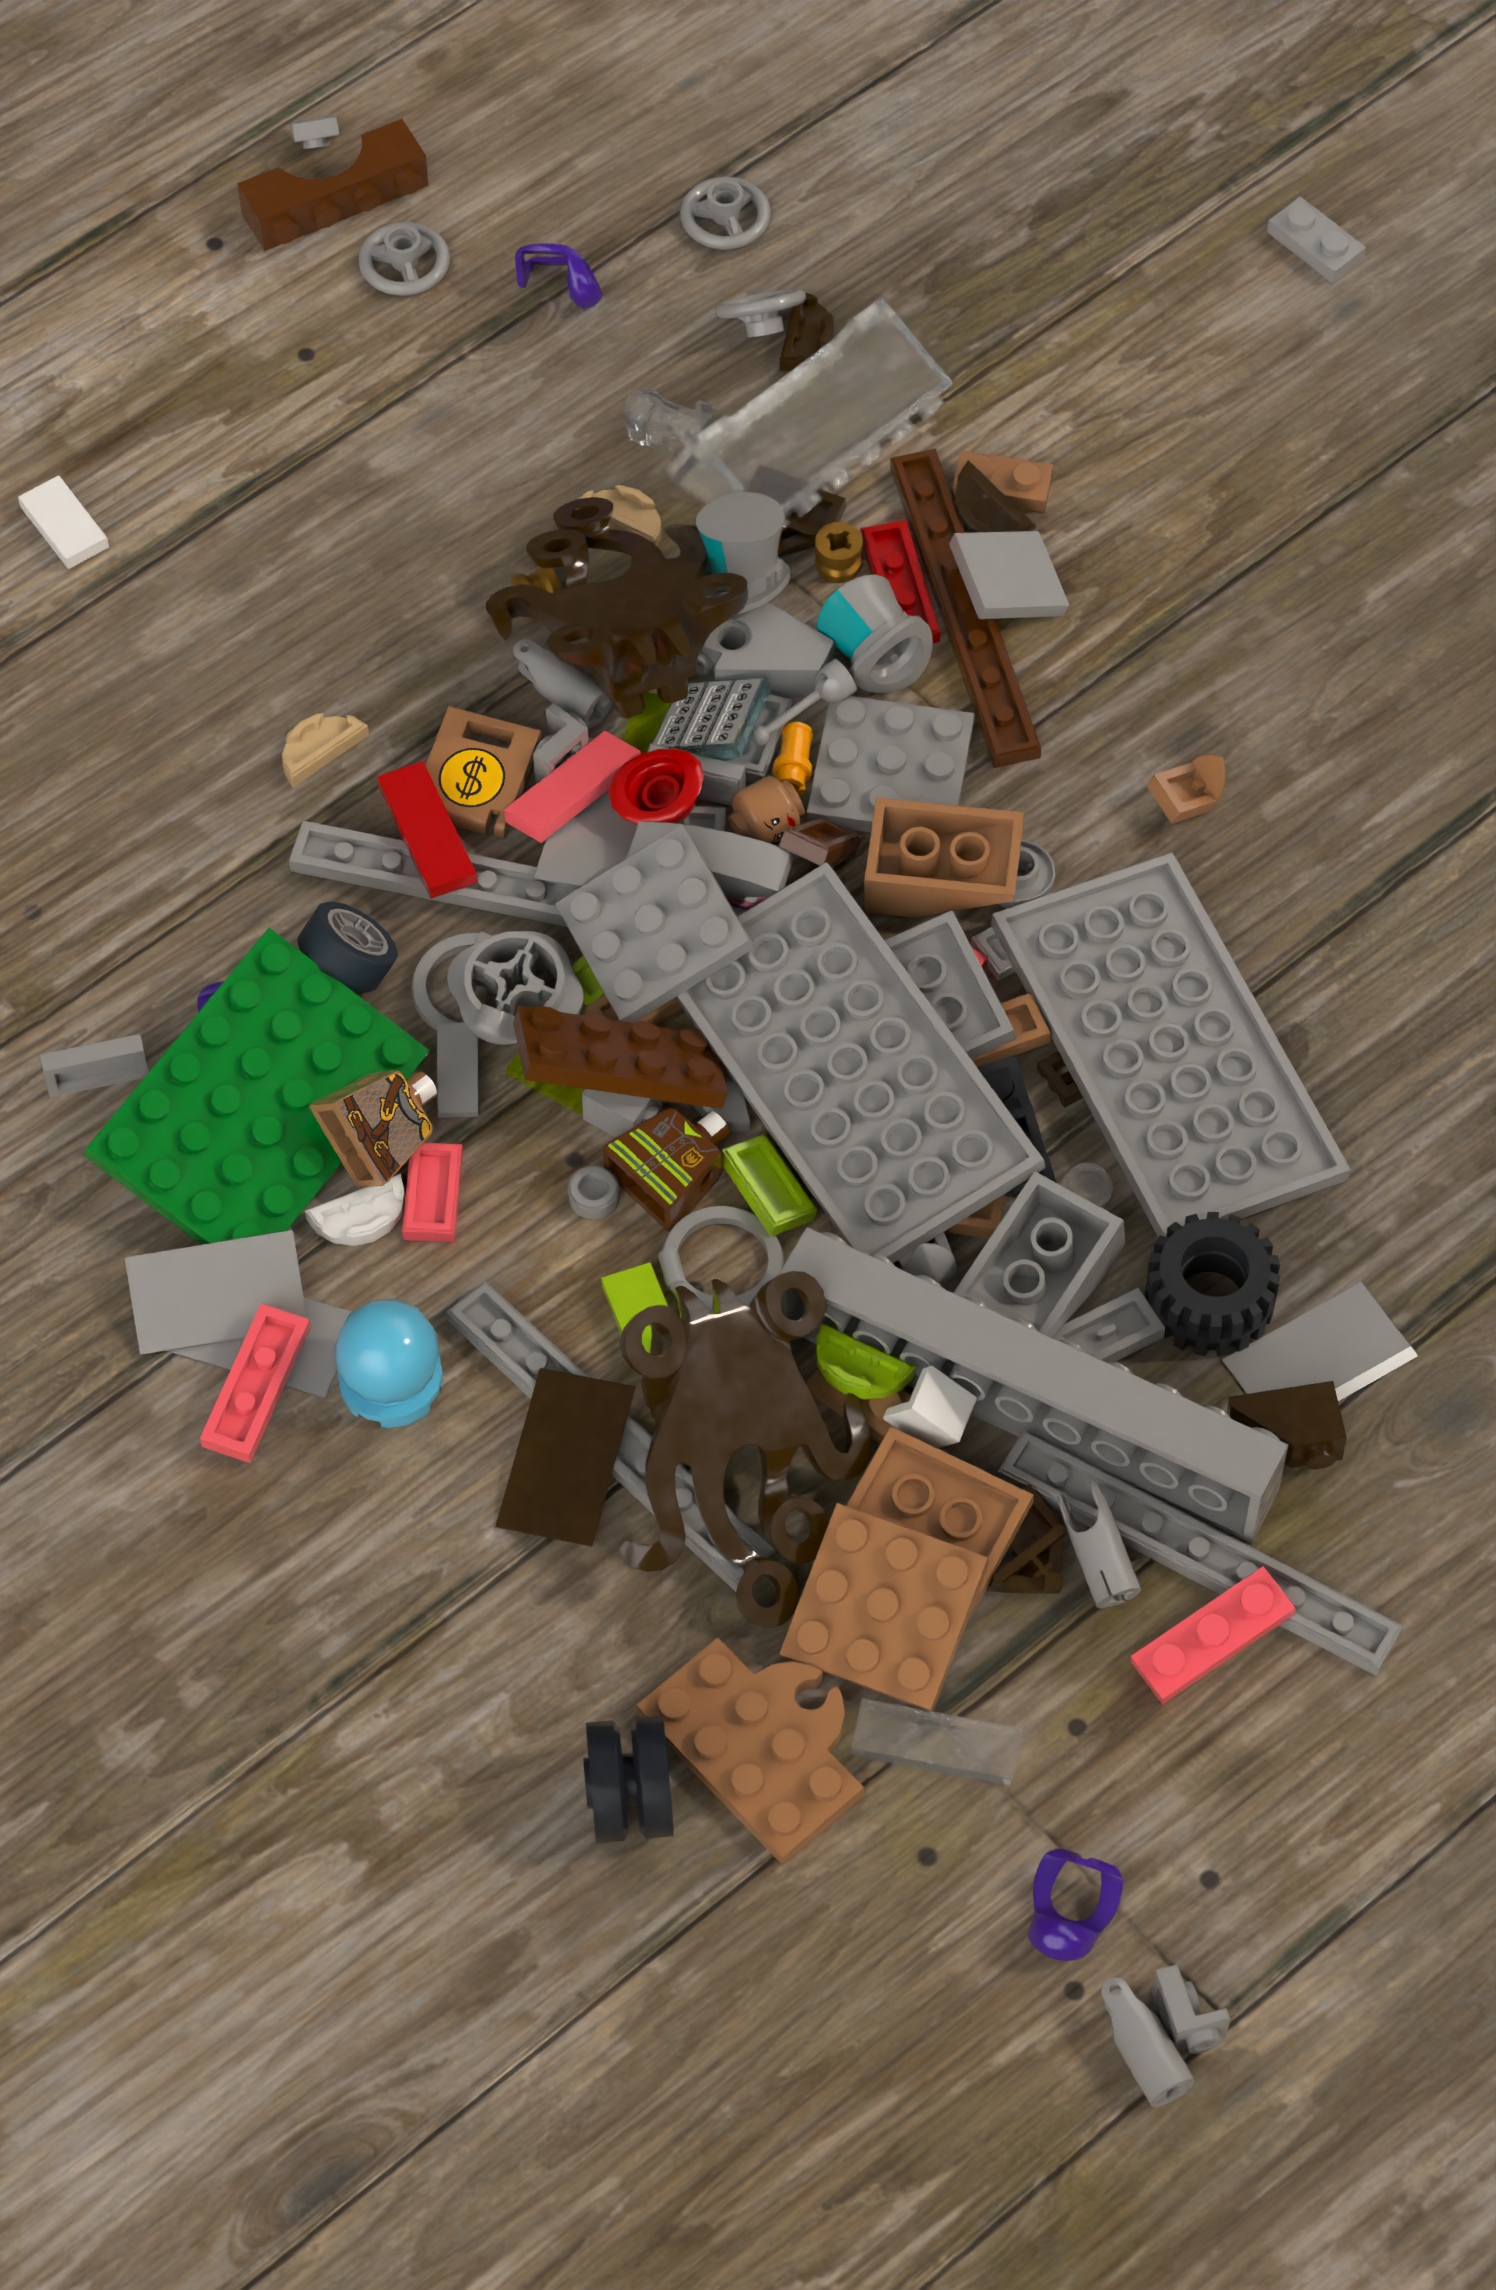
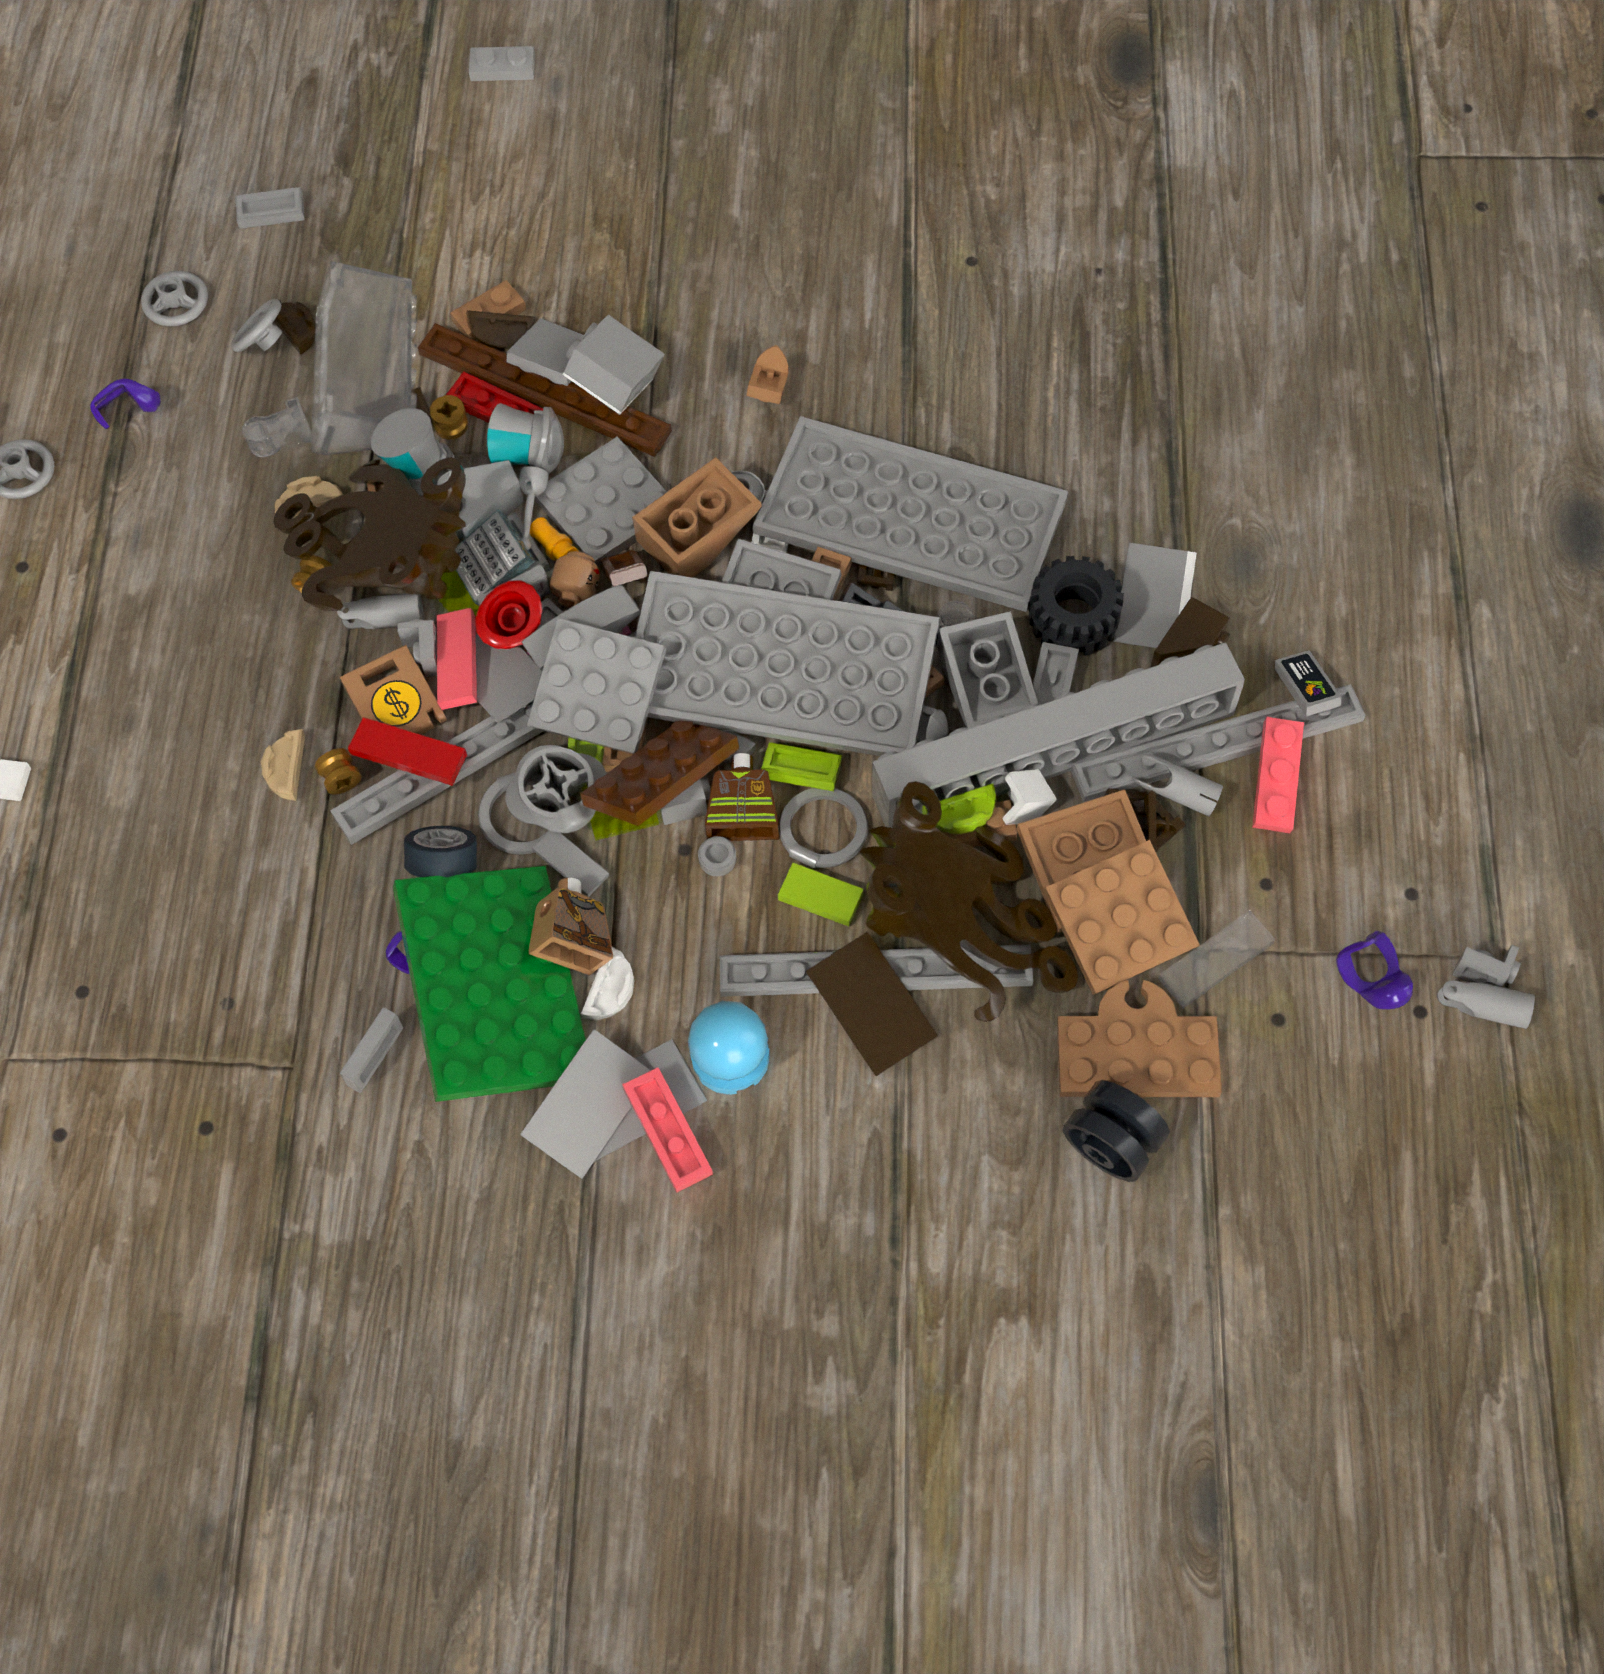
camera: 45 degrees left, 5 degrees up
coral tile [402,1143,463,1242] -> none
none -> light grey tile [235,187,305,229]
none -> pearl gold wheel [315,748,362,795]
none -> light grey piece [563,315,665,414]
none -> tile [1275,650,1341,716]

